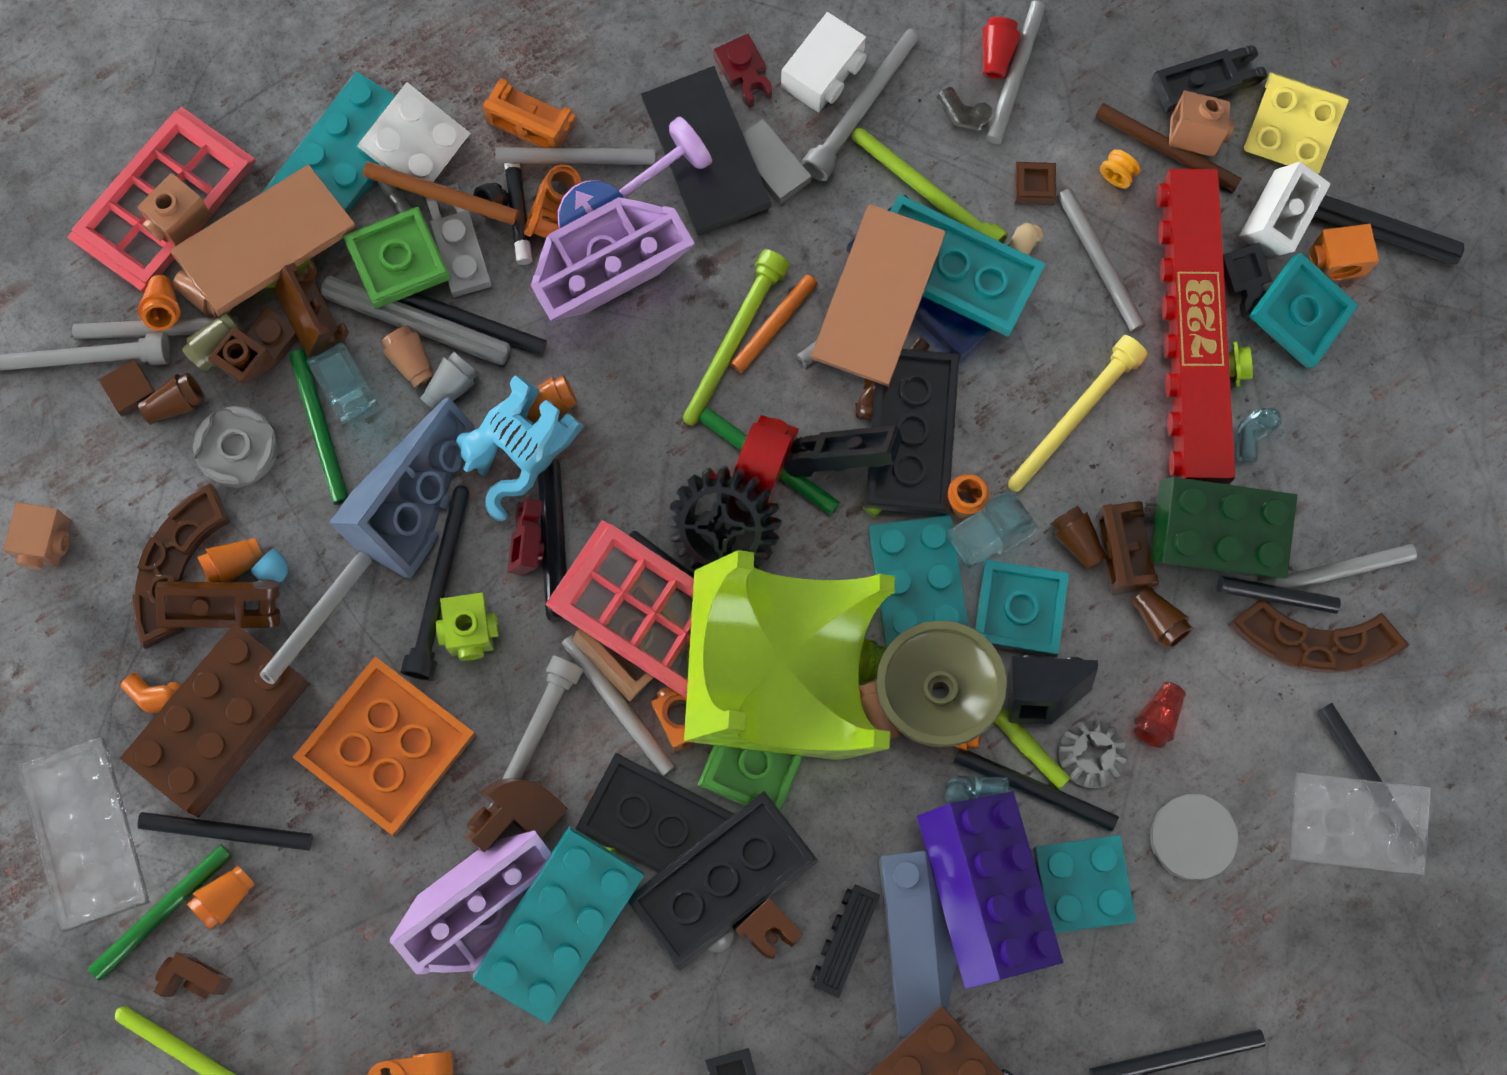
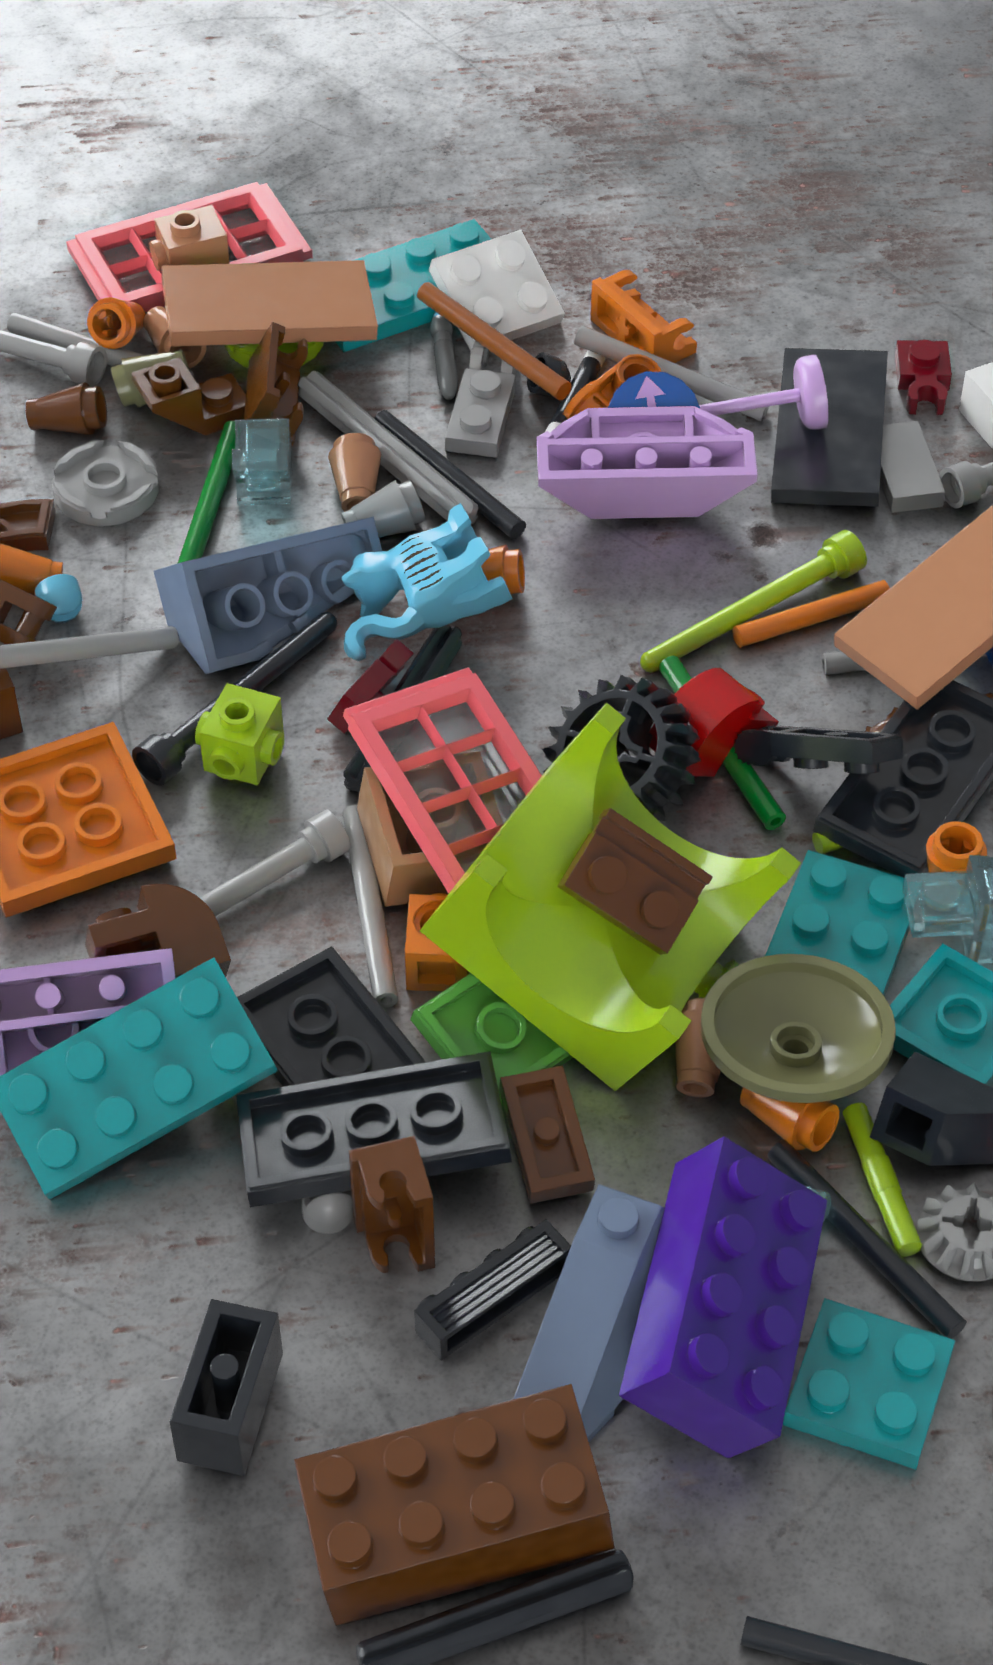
camera: 30 degrees right, 25 degrees down
reddish brown tile [98,359,155,417] -> none
bright green plate [343,206,450,310] -> none
none -> reddish brown plate [499,1065,595,1204]
none -> reddish brown plate [557,808,713,955]

